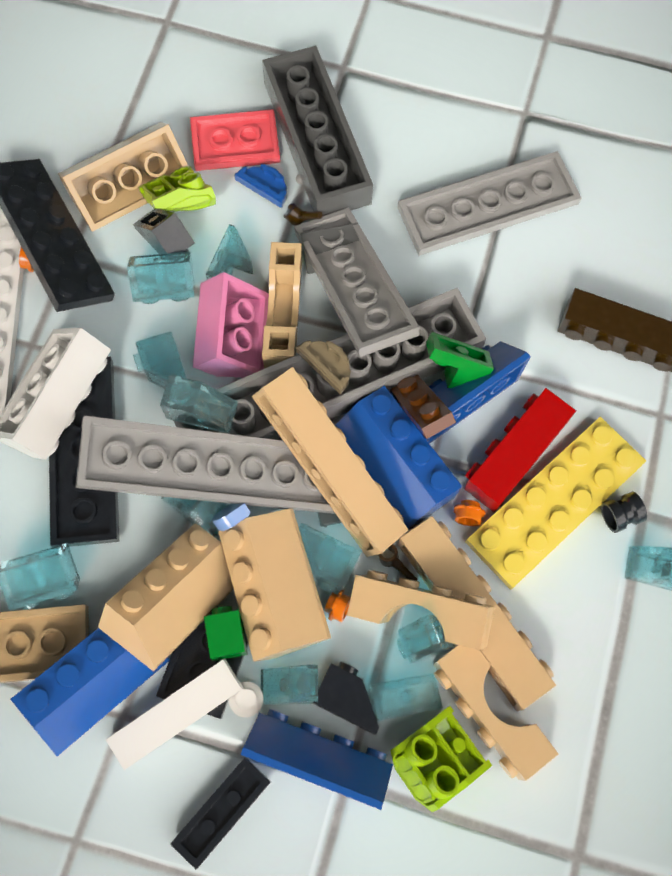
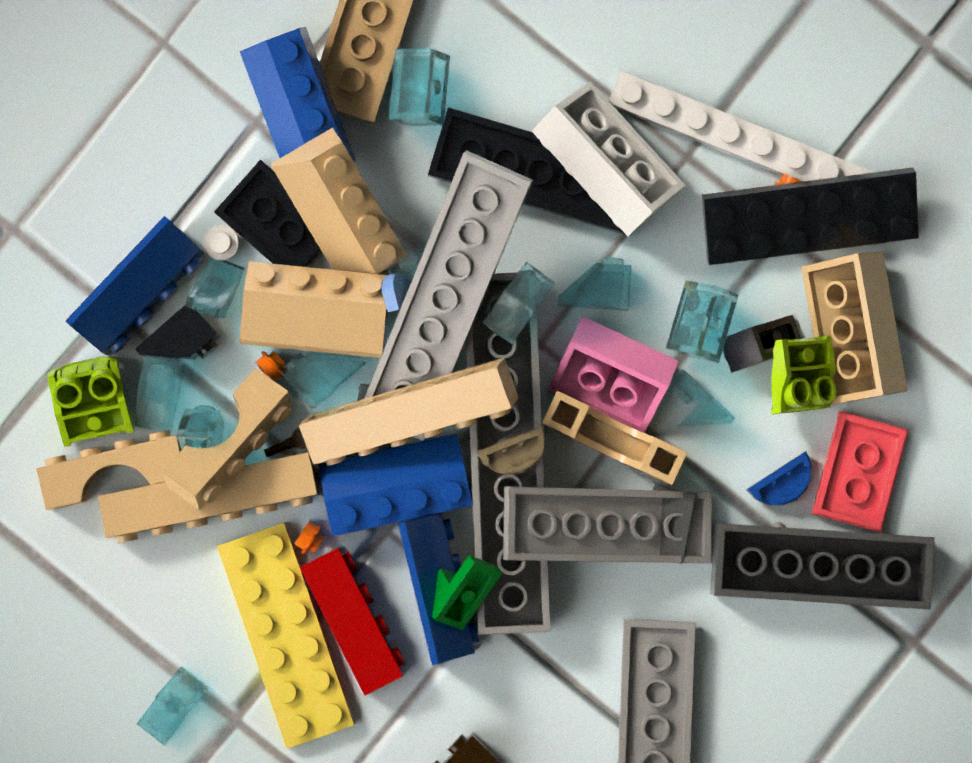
camera: 115 degrees right, 15 degrees up
white tile [106,659,244,770] -> none
black plate [170,757,271,870] -> none
green brick [204,606,248,661] -> none
dark brown hand [283,203,323,226] -> none
reddish brown plate [390,374,456,439] -> none
black wheel [601,491,647,533] -> none

